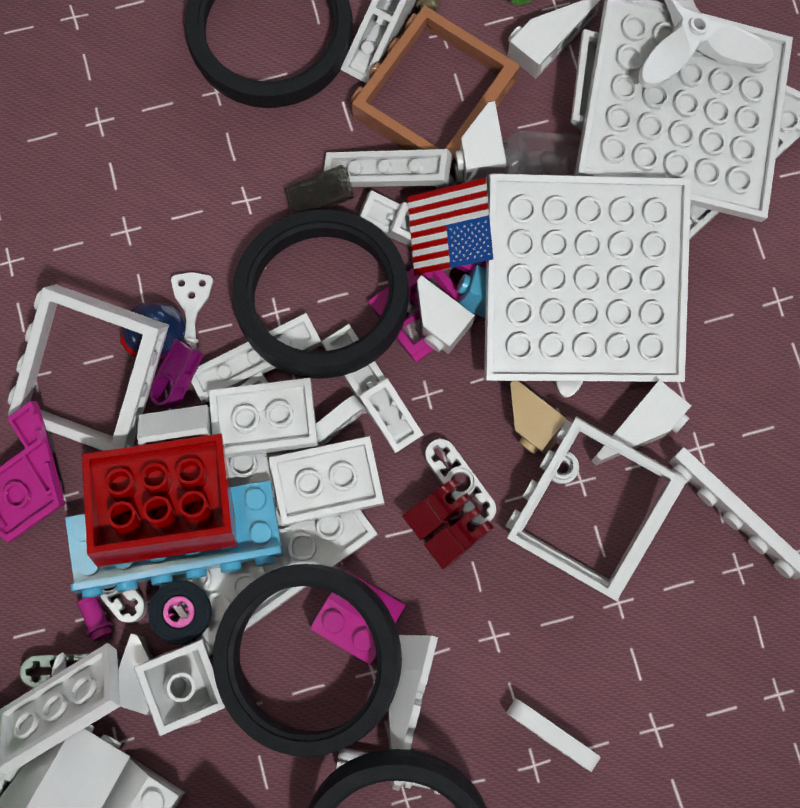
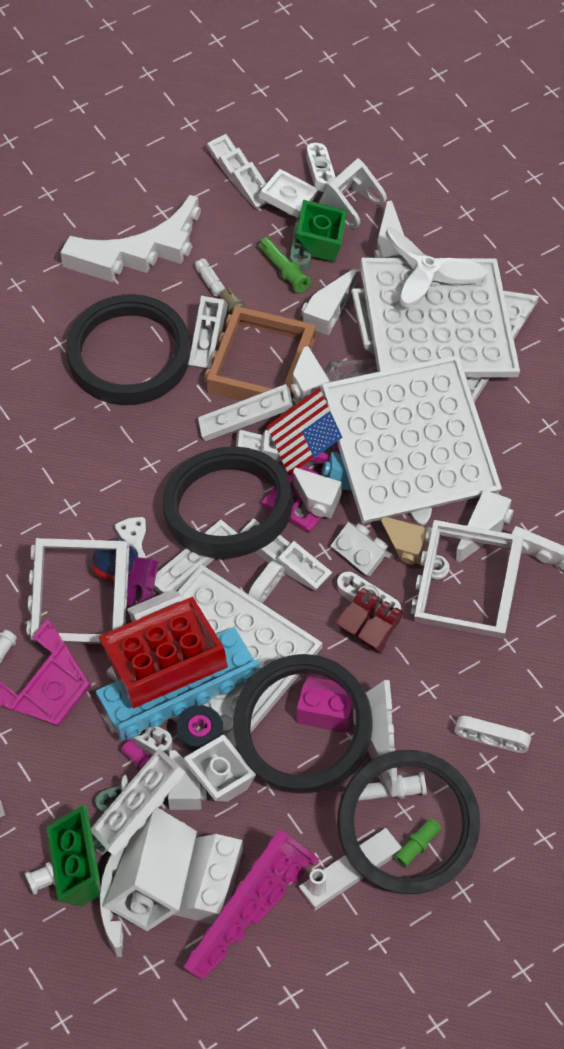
camera: 15 degrees left, 20 degrees down
white plate [209,378,318,458] -> none
white plate [269,436,384,526] -> none
clear smoke plate [284,165,355,215] -> none
none -> white bracket [330,522,392,576]

